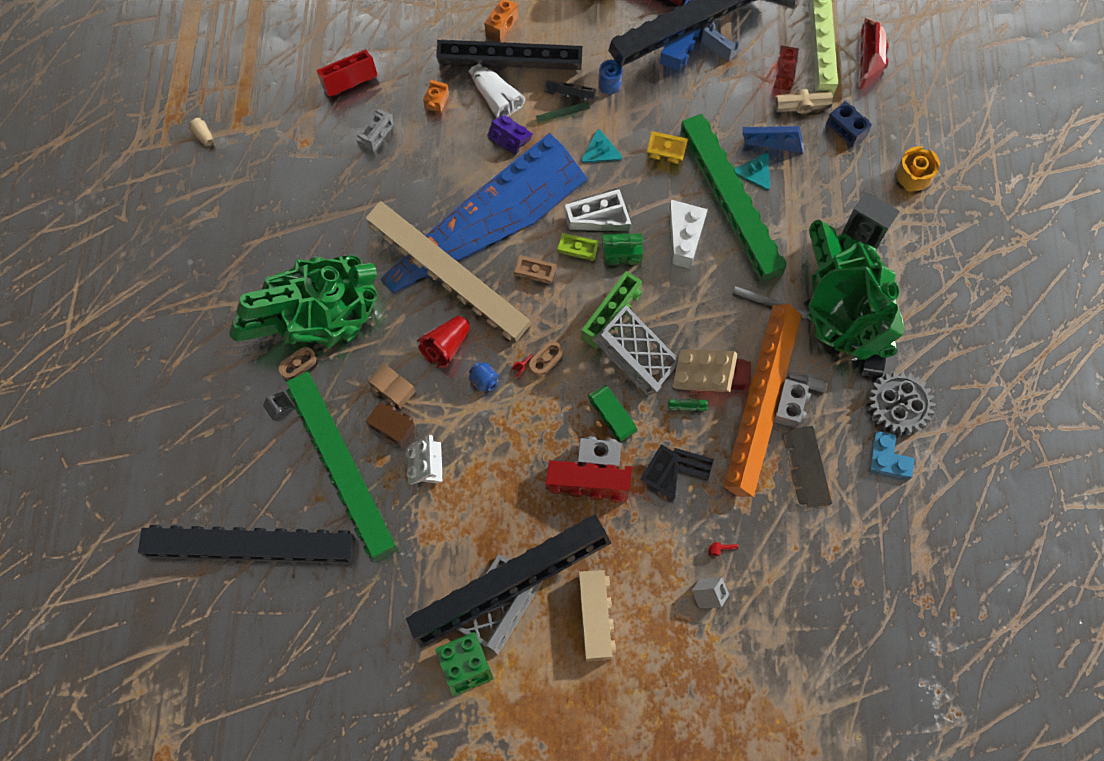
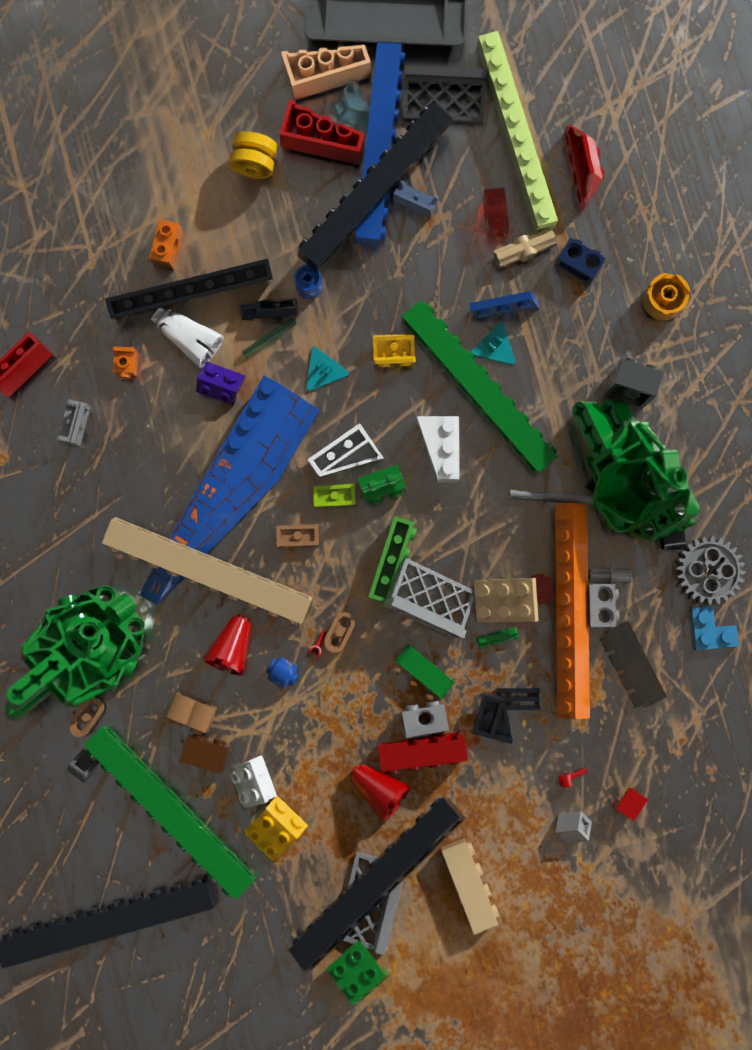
camera: 15 degrees left, 15 degrees up
none -> yellow bracket [244,796,308,861]
none -> red cone [350,764,411,822]
none -> red panel [612,787,648,821]

